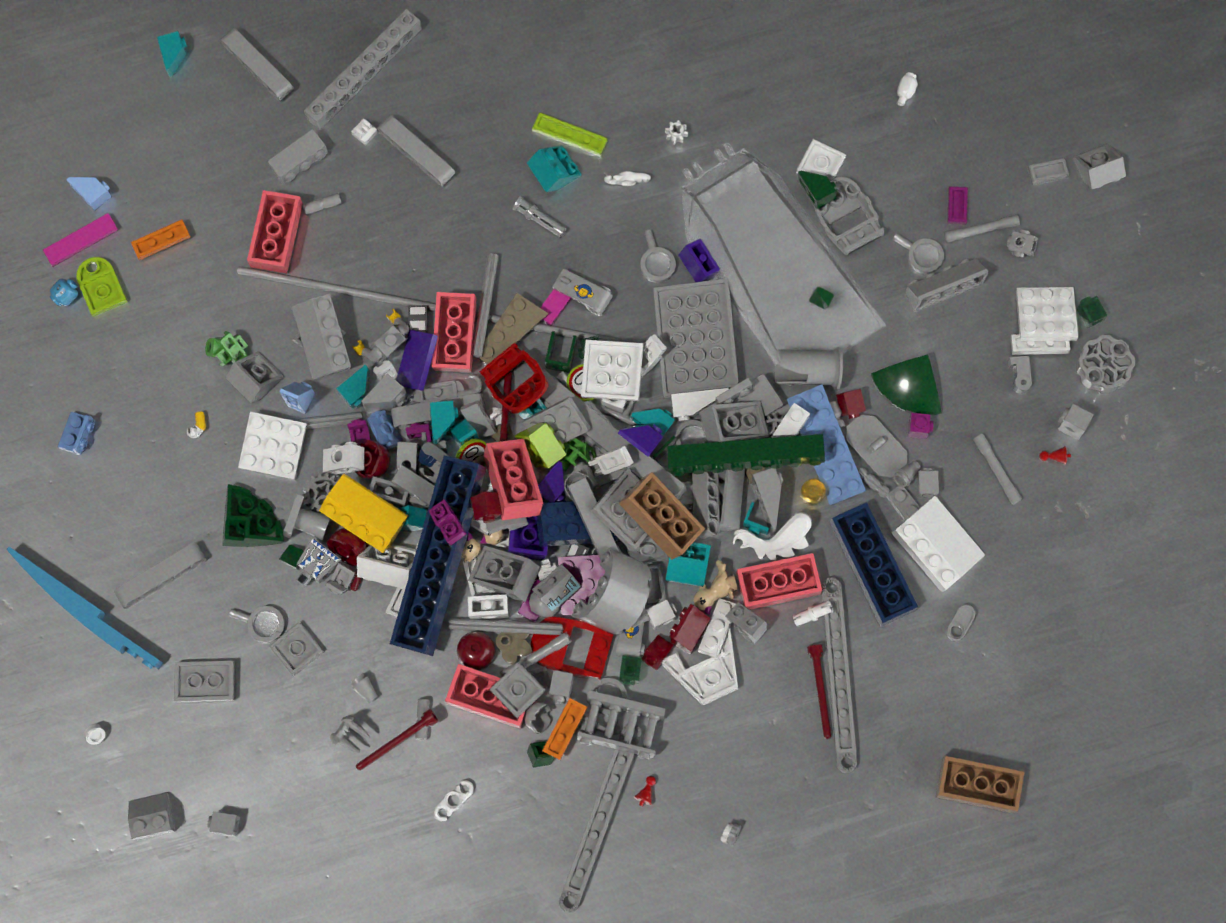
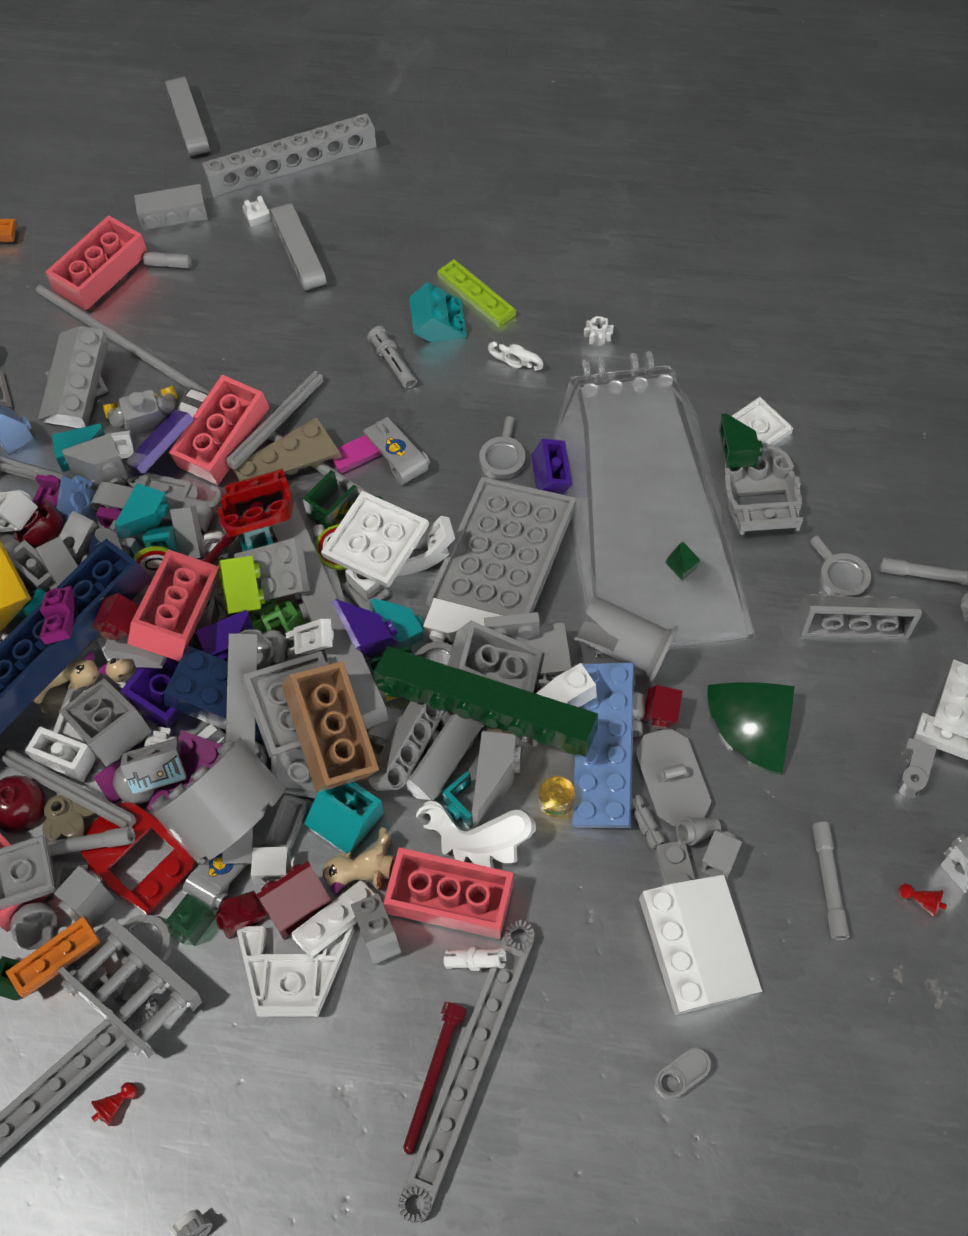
camera: 25 degrees right, 15 degrees down
teal slope [157,31,187,77] -> none
dark blue brick [830,502,918,627] -> none
white plant [897,72,918,106] -> none
magenta brick [908,413,933,439] -> none
magenta tile [947,186,968,225] -> none

